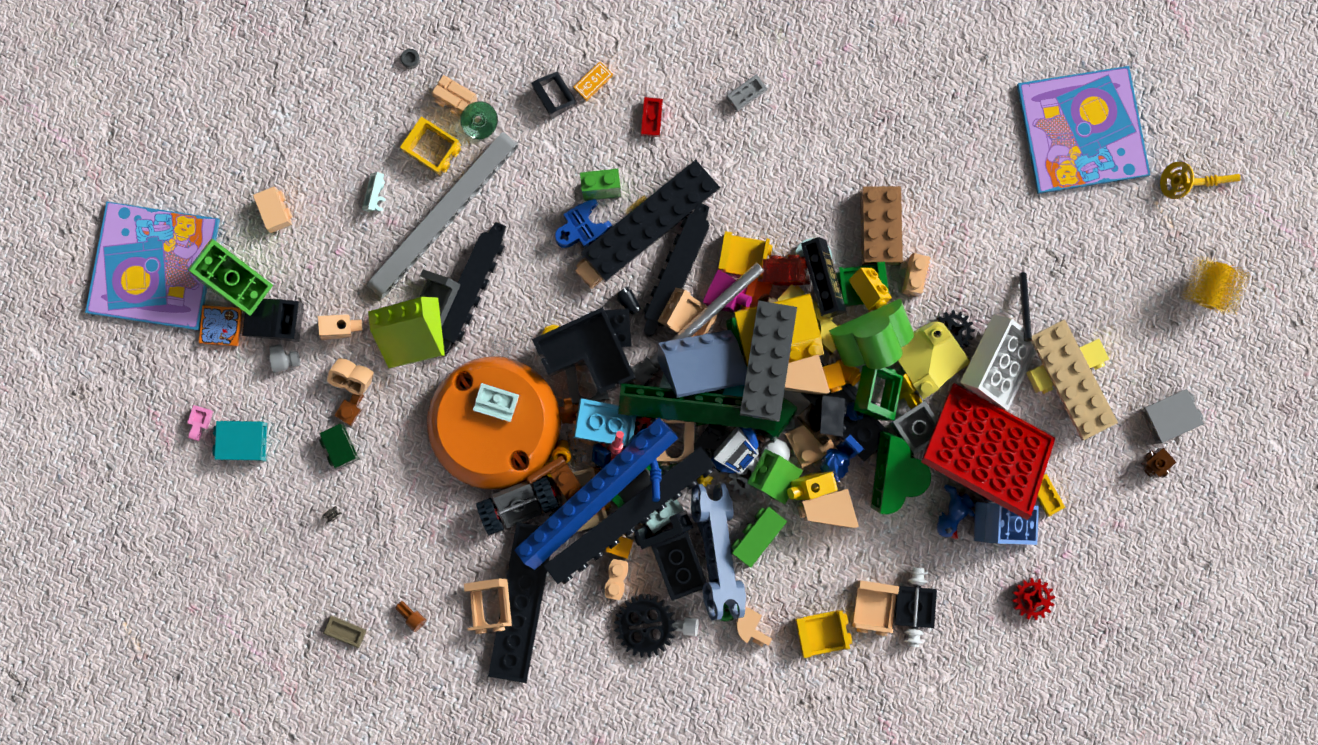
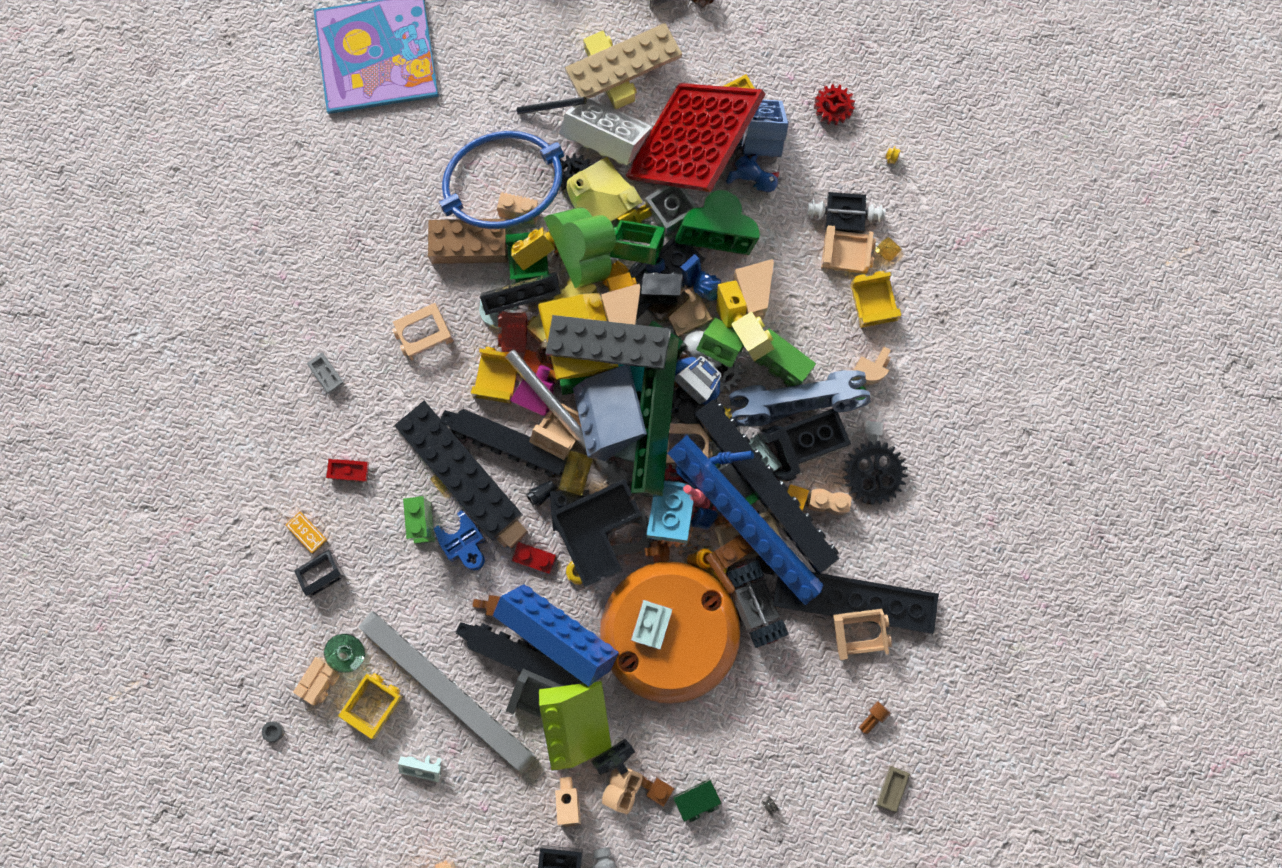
camera: 90 degrees left, 5 degrees down
none -> light nougat panel [392,303,453,361]
none -> blue piece [439,131,565,229]
none -> dark orange plate [472,595,500,616]
none -> blue brick [493,584,619,686]
none -> red plate [512,542,556,574]
none -> clear yellow slope [559,451,593,495]
none -> black hinge [591,739,635,775]
none -> light yellow brick [731,312,774,361]
none -> clear yellow slope [875,237,902,263]
none -> yellow plate [885,146,901,164]

